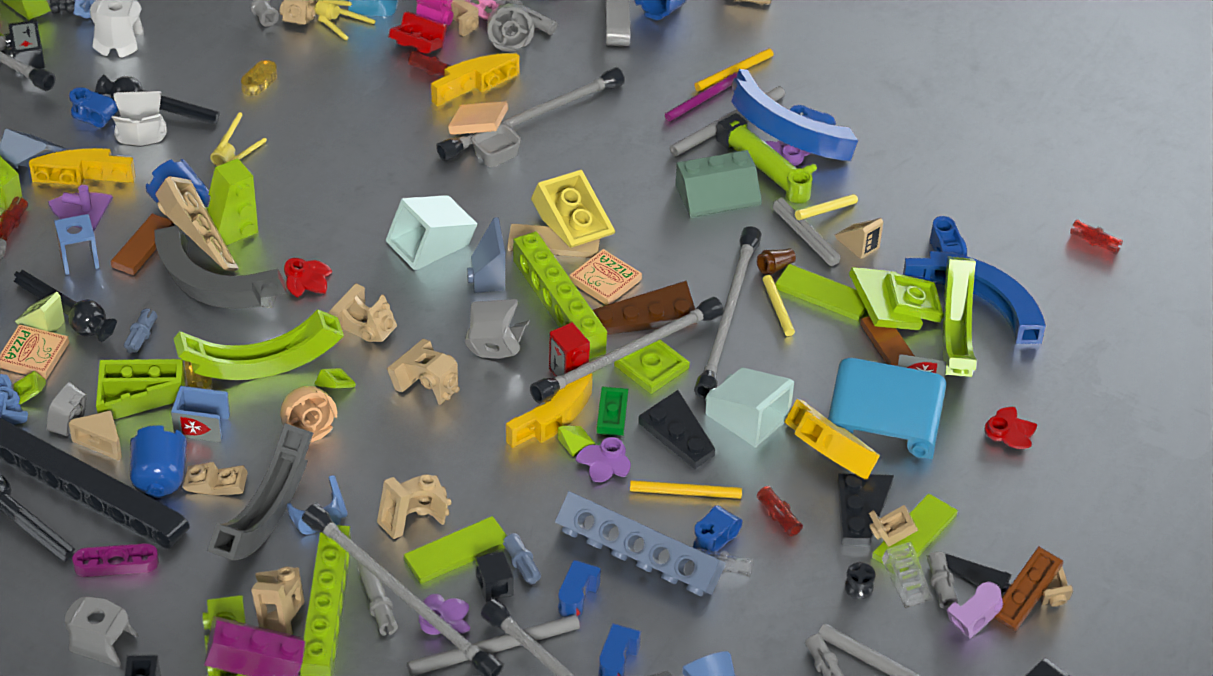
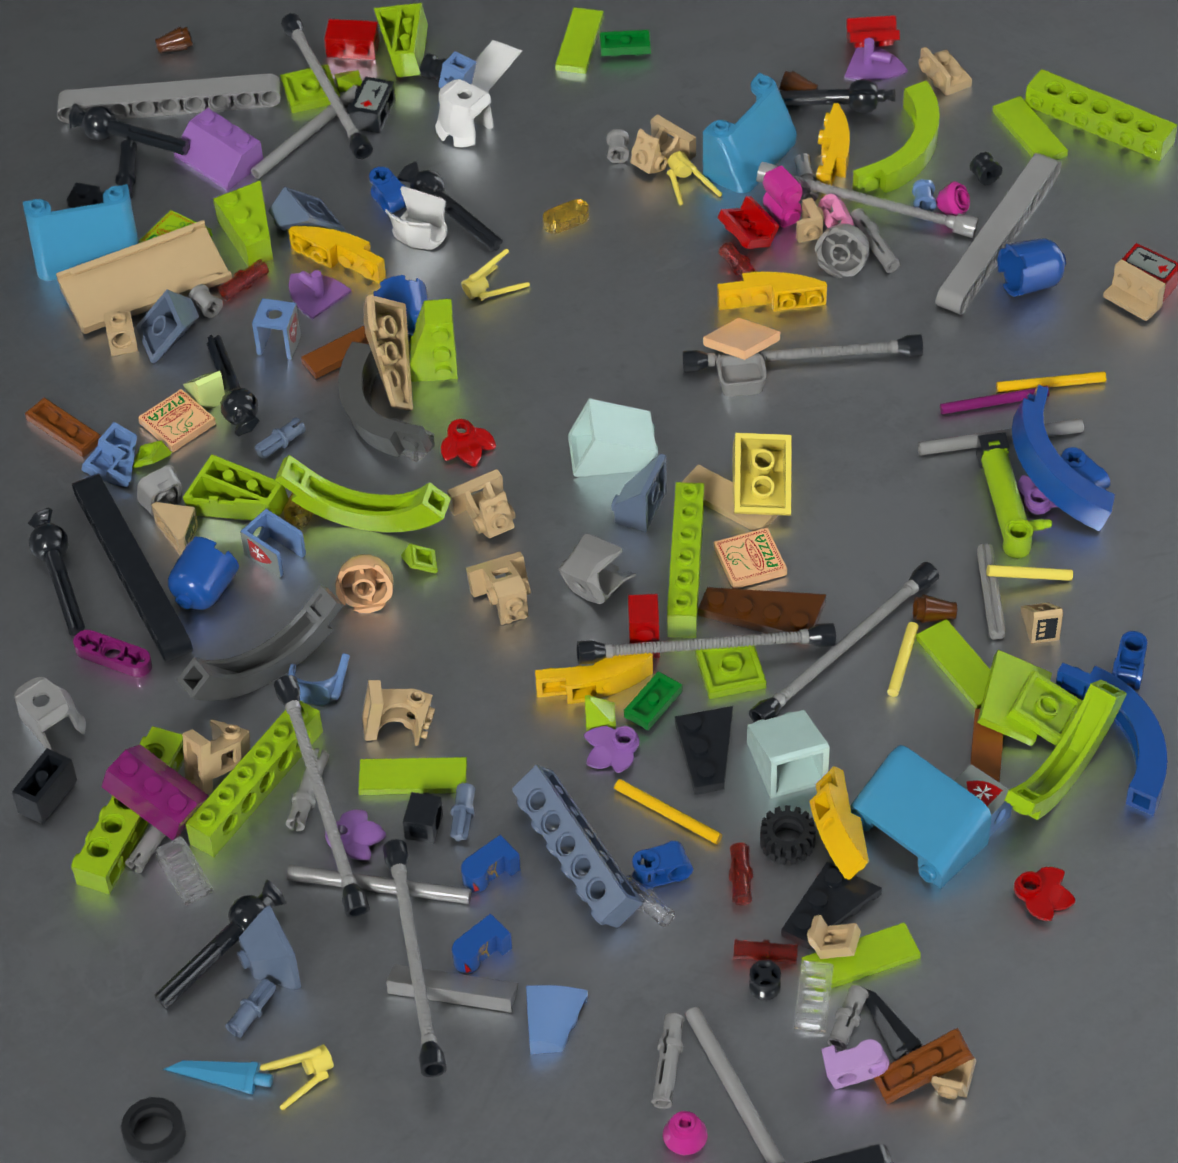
camera: 35 degrees right, 5 degrees up
tan slope [183,462,248,495] -> none
sand green slope [675,150,762,217] -> none
none -> clear red pin [733,939,798,965]
none -> black tyre [760,805,816,865]

